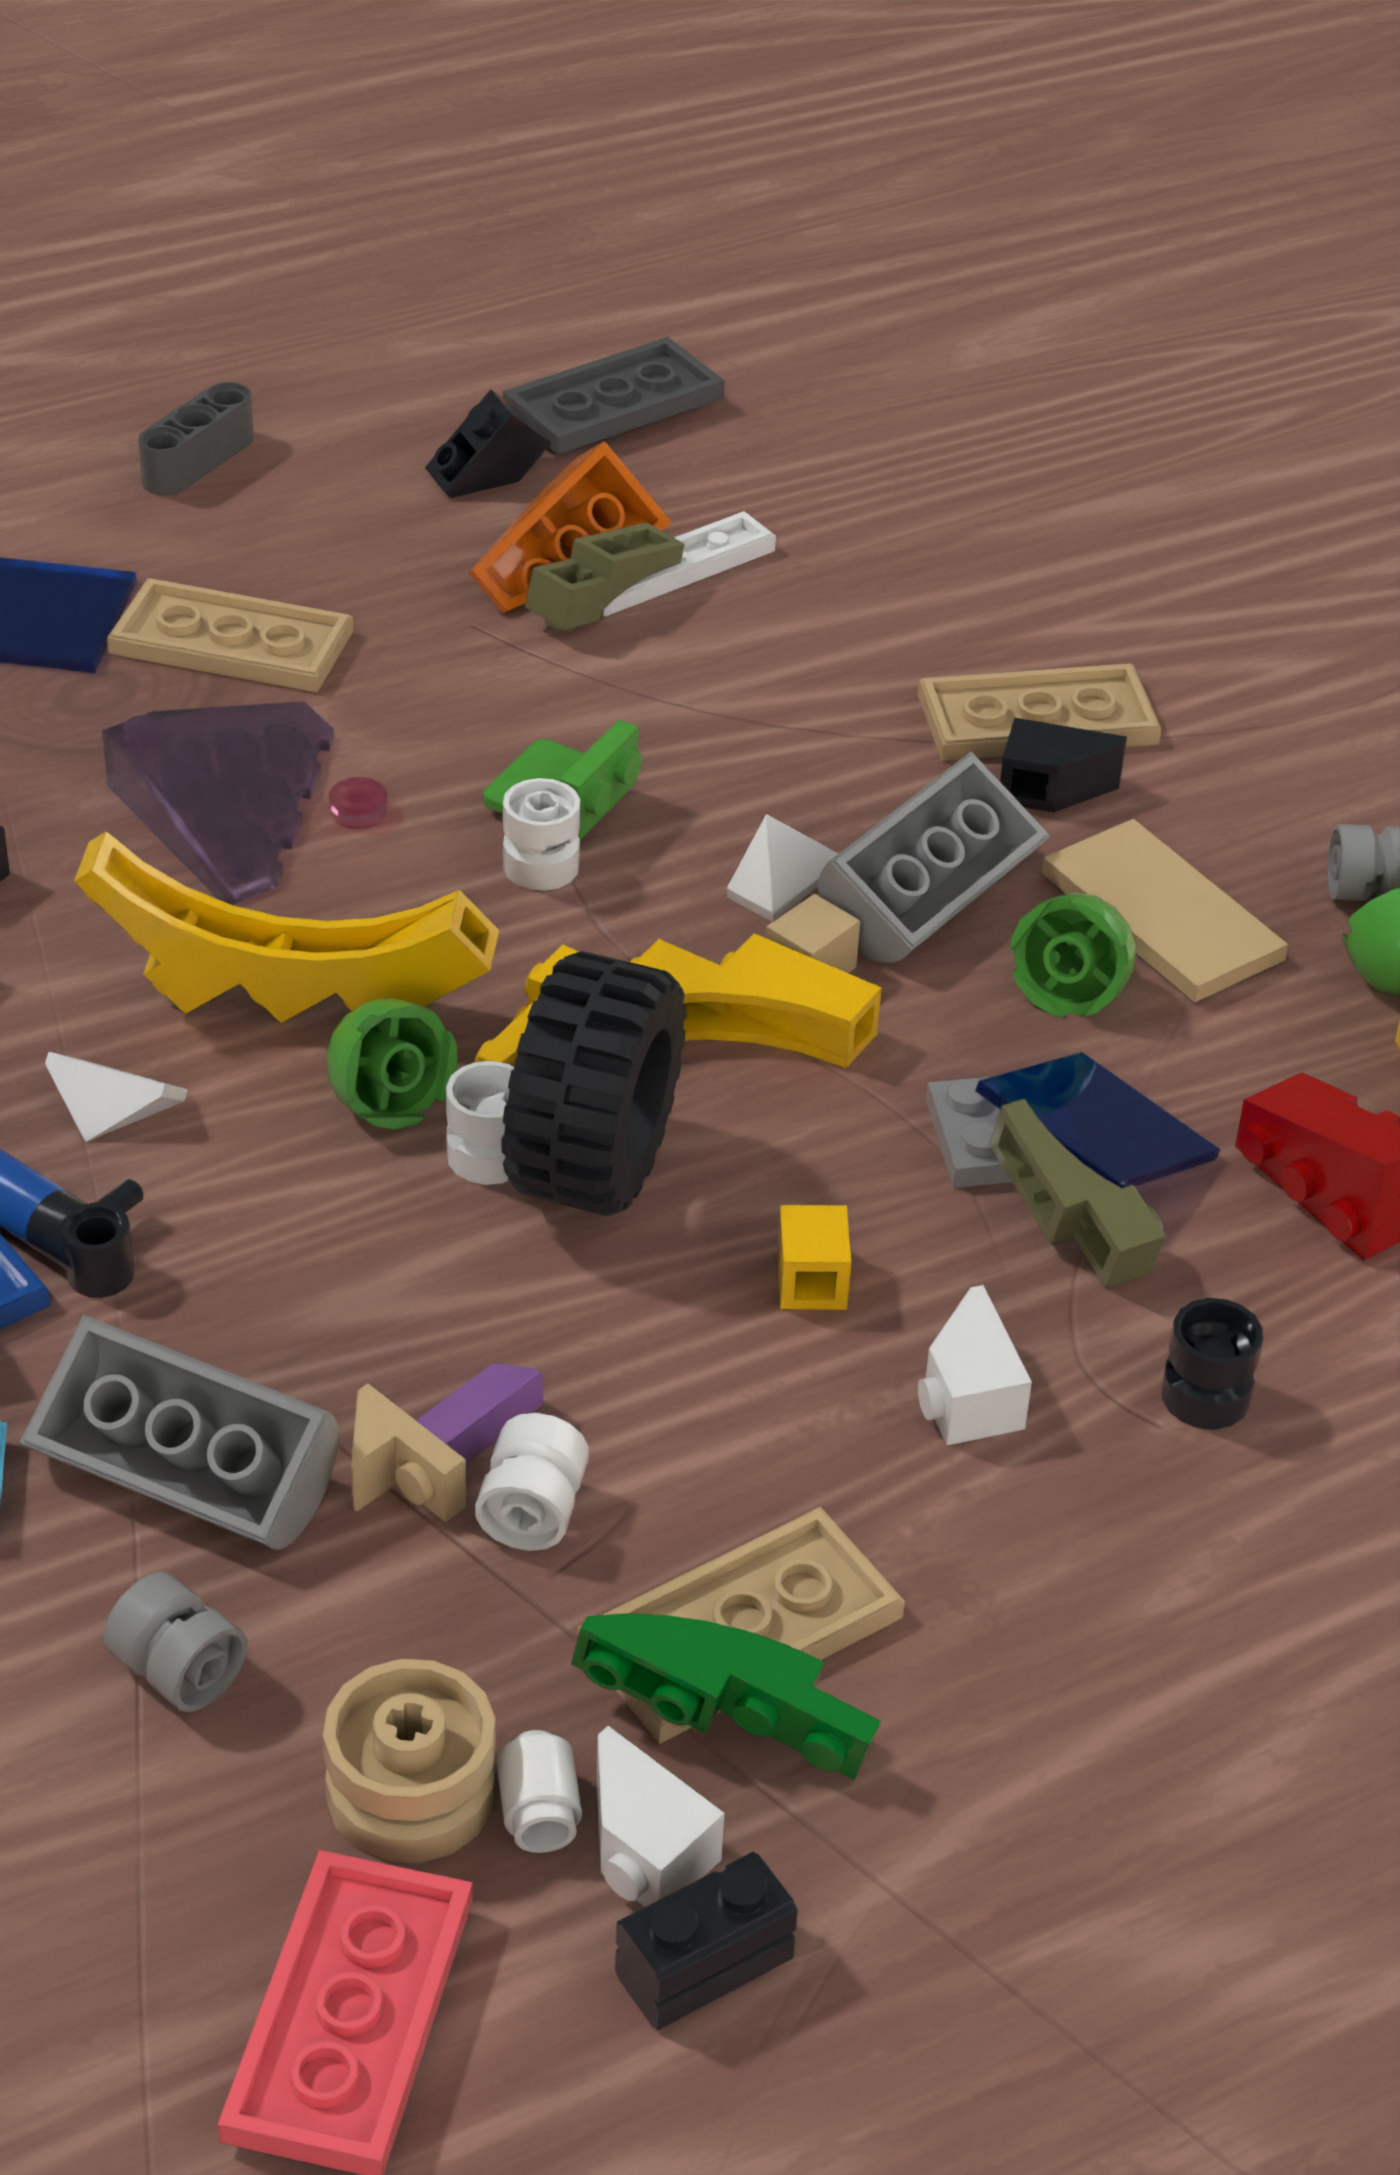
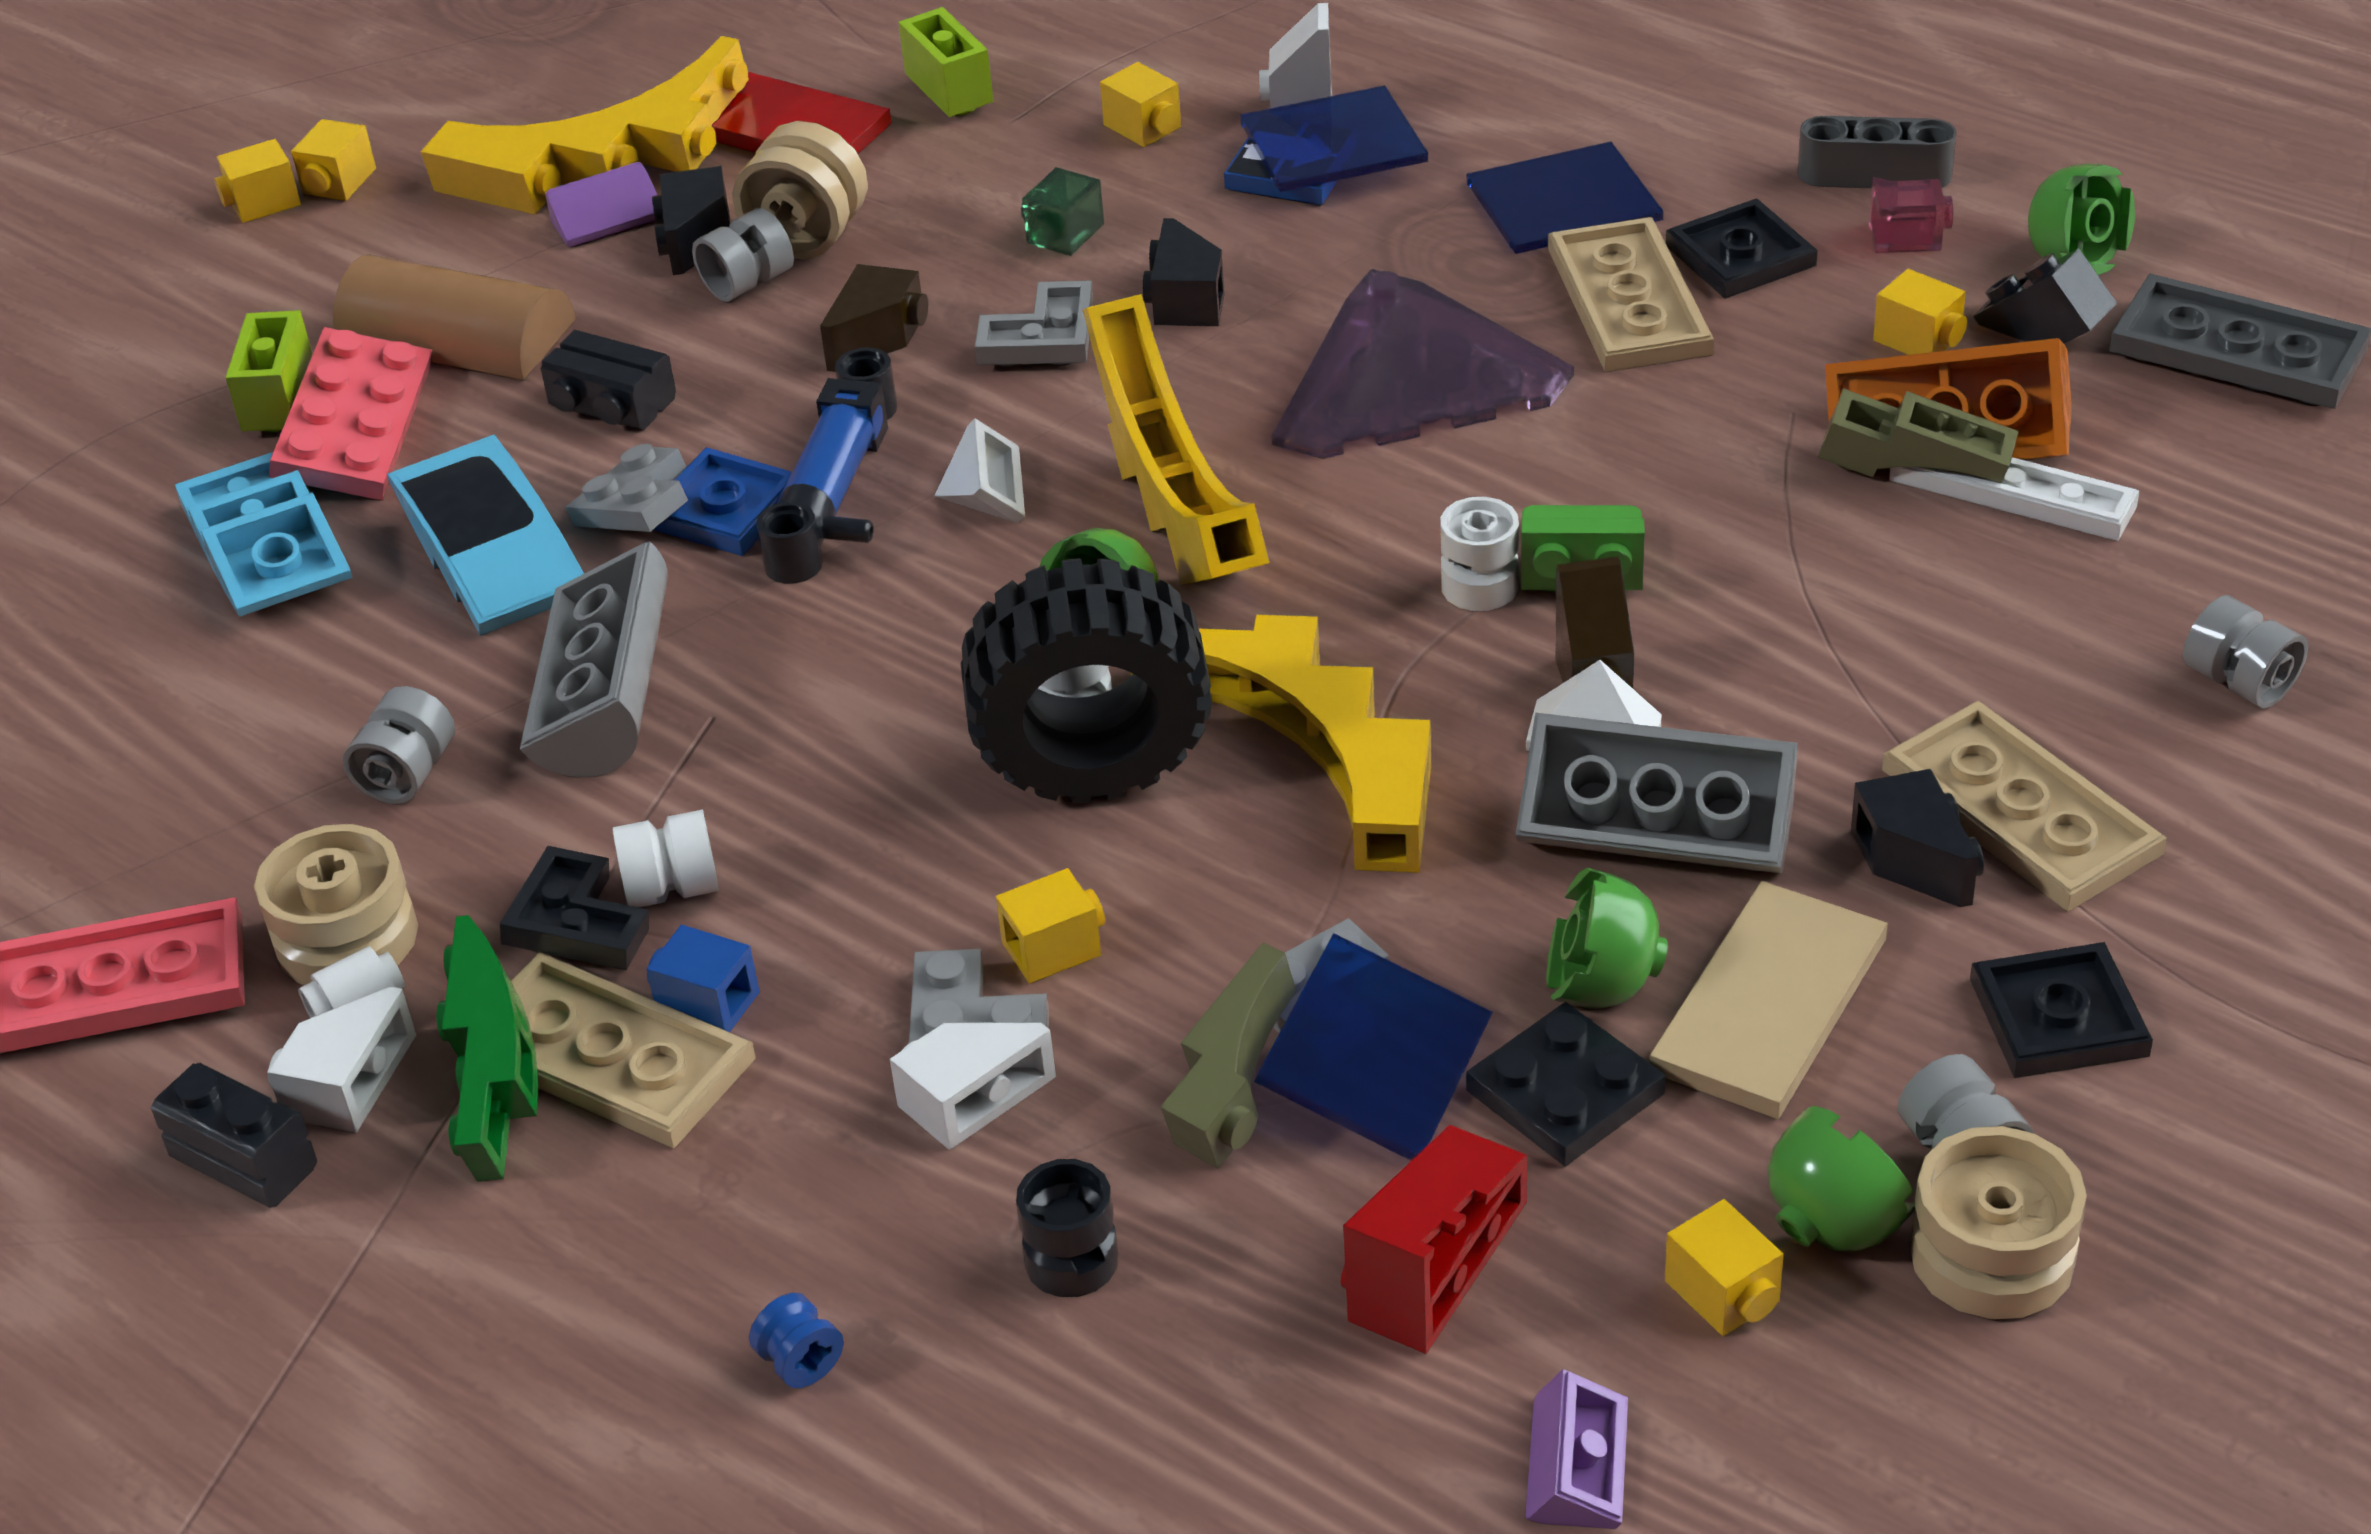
camera: 70 degrees right, 0 degrees up
clear pink tile [329,777,388,829] -> none
tan slope [351,1384,466,1522] -> none
medium lavender slope [416,1363,543,1463] -> none
tan brick [765,894,860,973] -> none
none -> black plate [500,846,649,970]
none -> blue brick [646,924,760,1032]
none -> blue wheel [749,1292,844,1388]
none -> light grey plate [909,949,1049,1043]
none -> black plate [1466,1001,1666,1167]
none -> dark brown slope [1555,556,1634,689]
none -> black tile [1666,198,1818,299]
none -> clear pink window [1869,177,1953,253]
none -> yellow brick [1873,268,1967,355]
none -> black tile [1970,942,2153,1078]
none -> bright green cylinder [2028,163,2135,275]
none -> light grey wheel [2183,595,2309,709]

